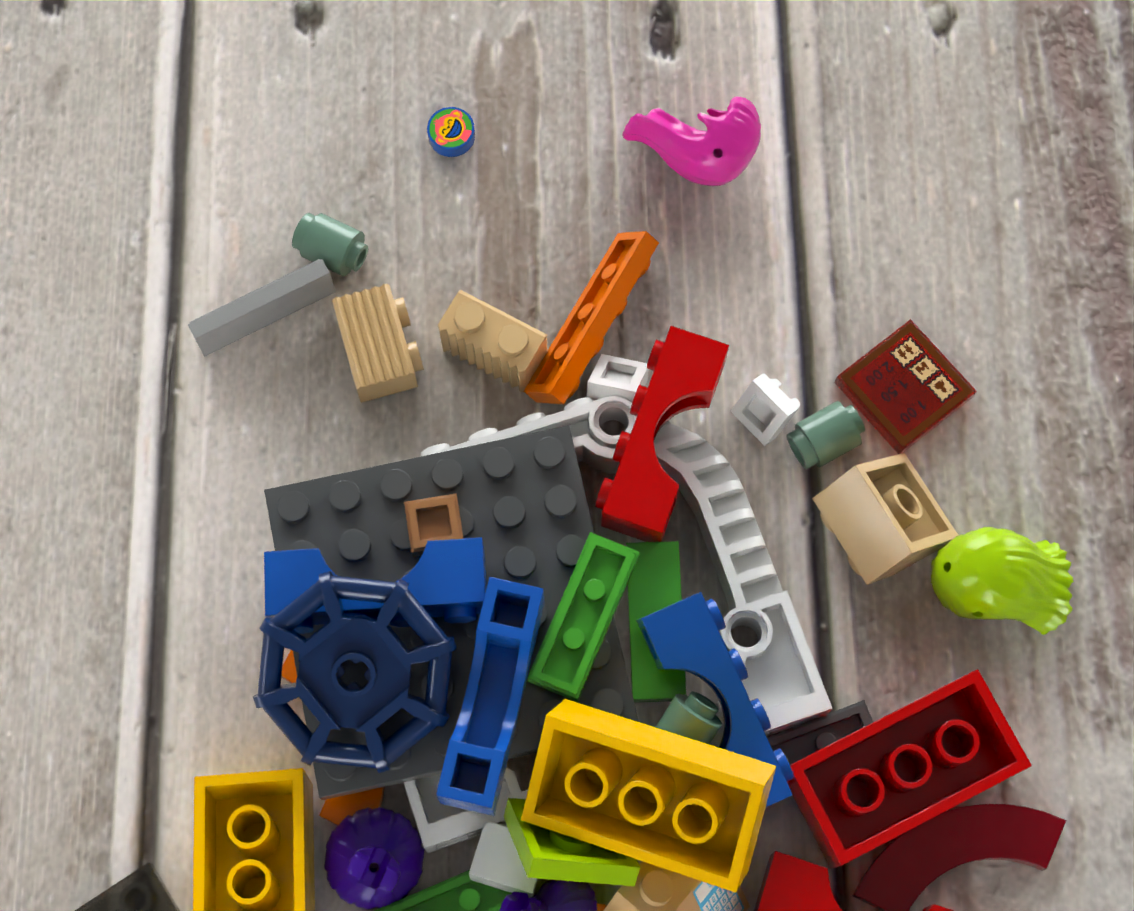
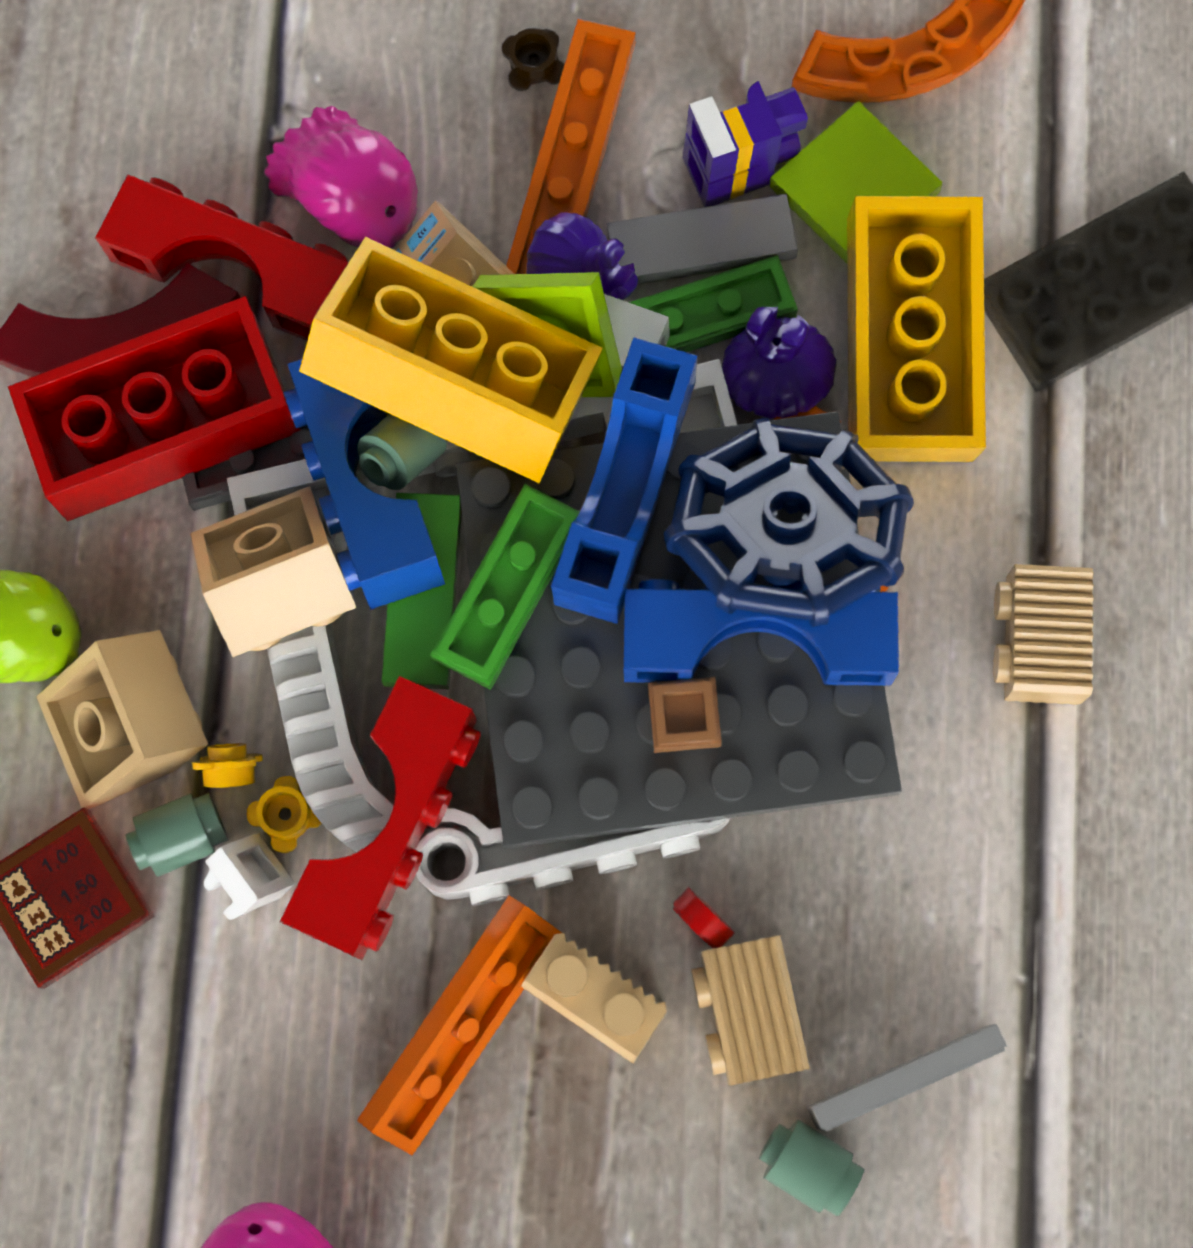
camera: 170 degrees left, 5 degrees up
white plate [587,354,649,403] -> none
none -> slope [190,486,357,657]
none -> yellow plate [192,743,263,788]
none -> yellow plate [246,776,322,853]
none -> red tile [672,887,735,949]
none -> tan brick [993,564,1094,705]

